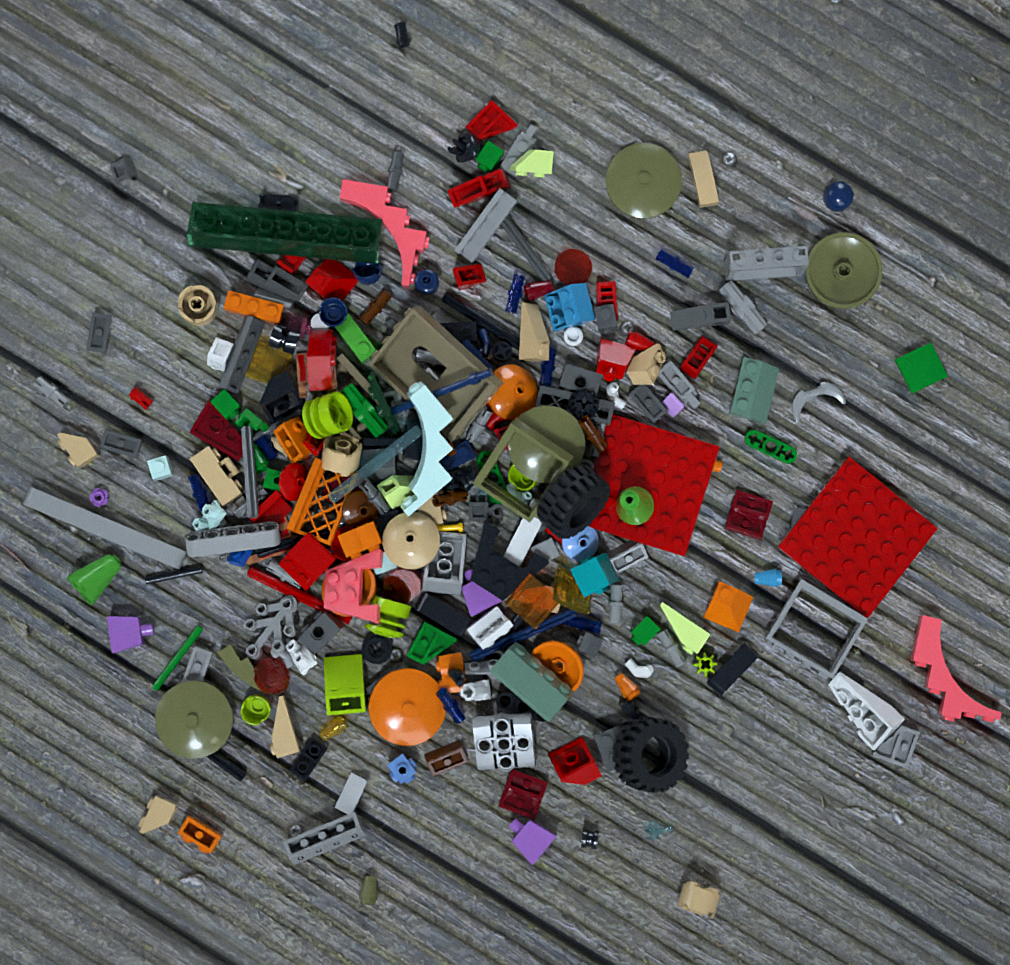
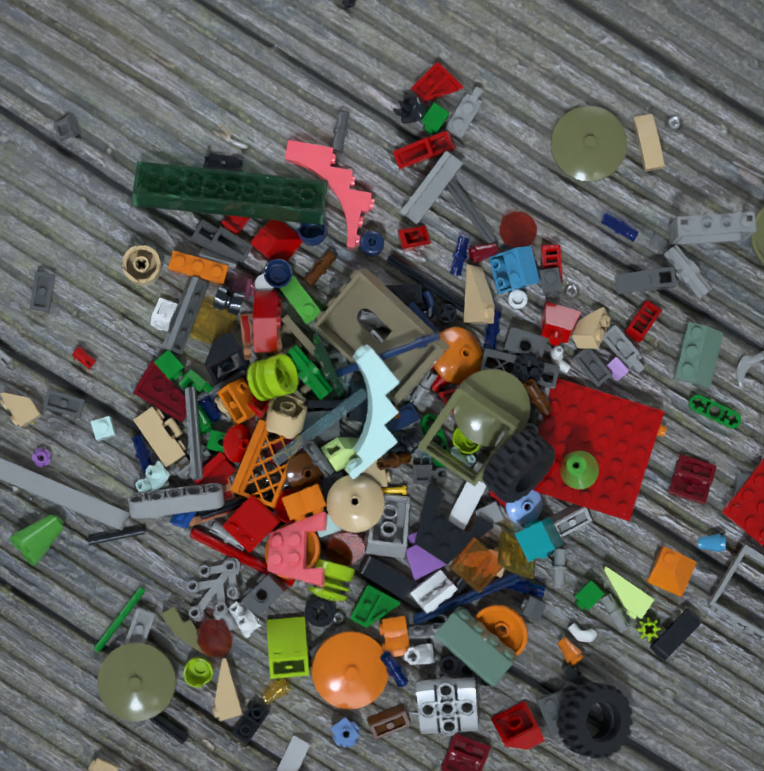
camera: 10 degrees left, 0 degrees up
medium lavender torso [107,616,154,653] -> none
black plate [447,668,466,688] -> none
yellowish green slope [509,149,554,178] -> none
red cone [625,331,654,351] -> none

